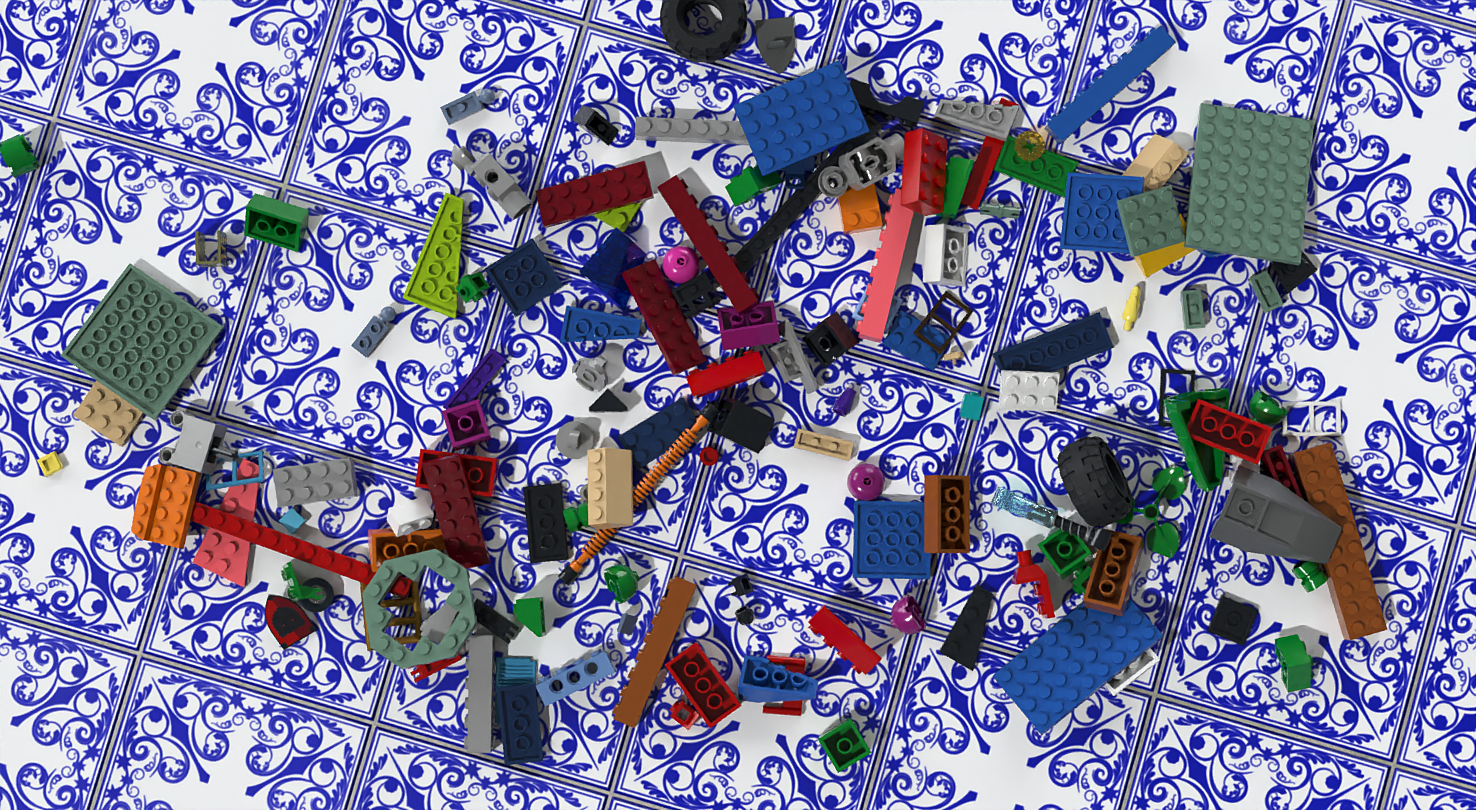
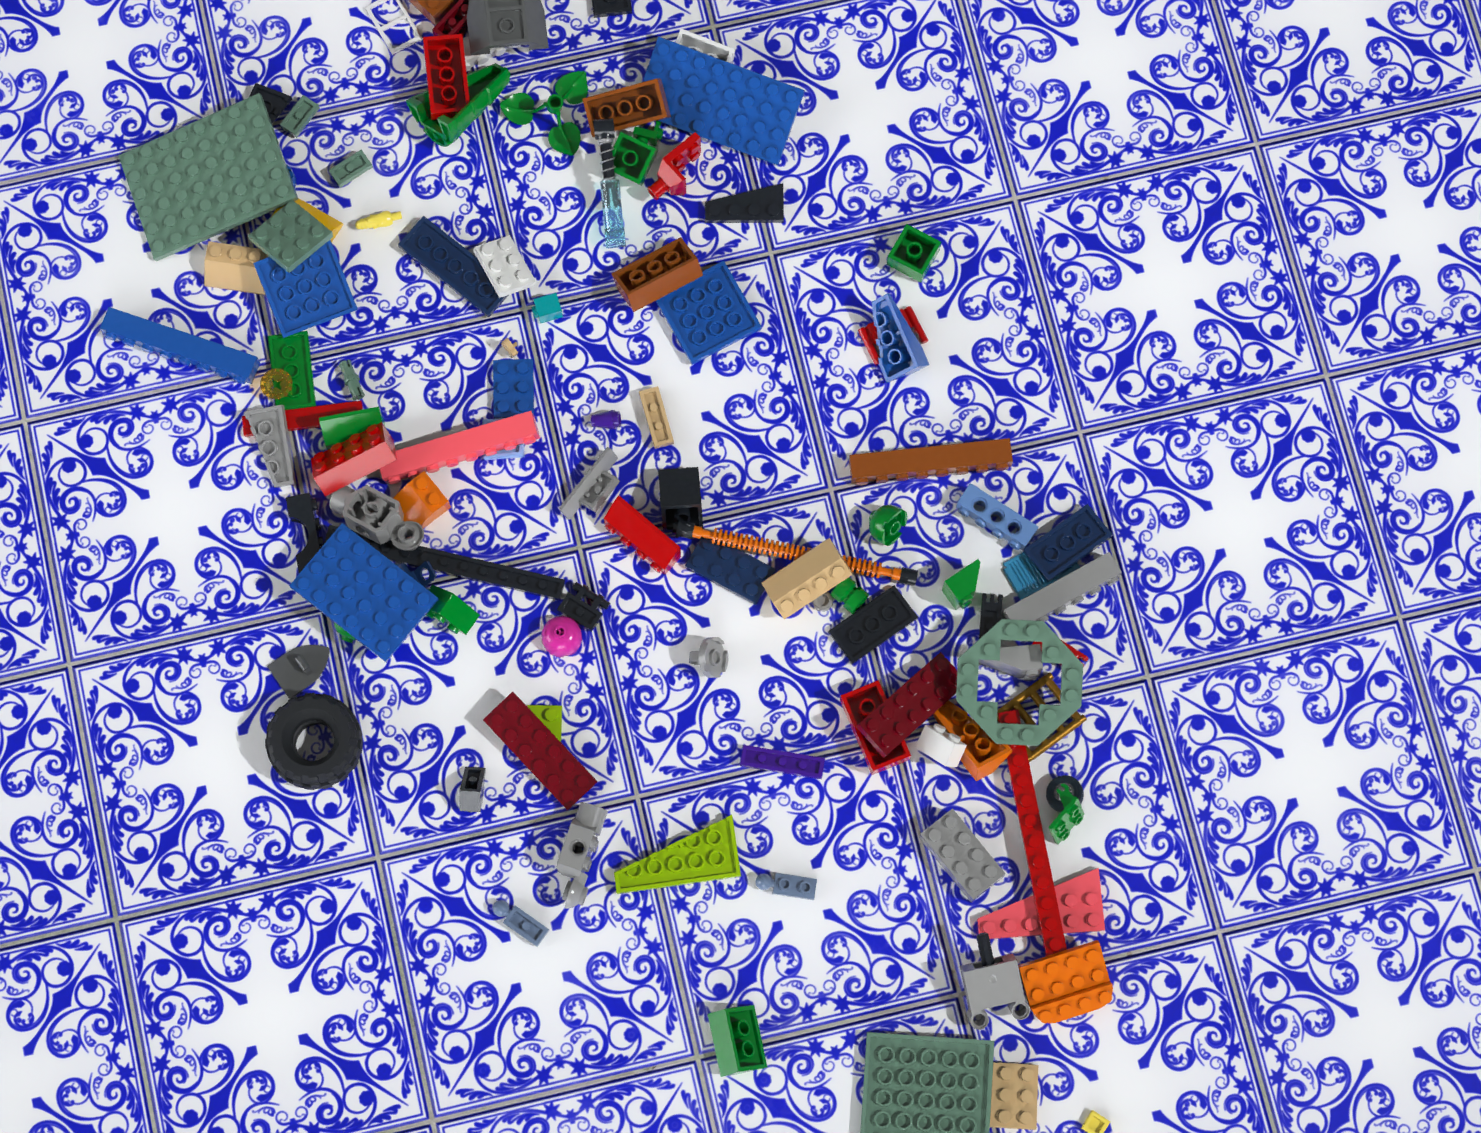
camera: 125 degrees left, 10 degrees down
olive piece [195,230,227,268] -> none
dark azure window [206,450,264,491] -> none
shield [265,594,317,650] -> none
medium azure tile [279,507,307,534] -> none
magenta slope [442,399,492,451] -> none
green brick [456,271,490,303] -> none
dark blue plate [485,238,564,317] -> none
light grey tile [556,421,594,459] -> none
blue wing [560,305,642,343] -> none
clear blue wedge [579,228,647,310] -> none
black slope [589,389,628,413] -> none
sand blue slope [617,613,638,635] -> none
dark red plate [622,259,707,376] -> none
light grey brick [635,117,749,145] -> none
dark red brick [657,175,760,316] -> none
red brick [665,641,742,728] -> none
red window [670,700,700,730] -> none
red tile [700,447,719,466] -> none
magenta slope [717,301,780,351] -> none
black tile [728,573,753,597] -> none
black plate [735,606,754,626] -> none
black slope [802,311,860,368] -> none
red slope [808,605,882,675] -> none
magenta cylinder [847,463,885,501] -> none
magenta cylinder [890,595,926,634] -> none
dark brown window [913,291,973,354] -> none
white slope [923,224,968,287] -> none
black tyre [1057,436,1133,527] -> none
black window [1158,369,1195,427] -> none
green cylinder [1249,389,1289,426] -> none

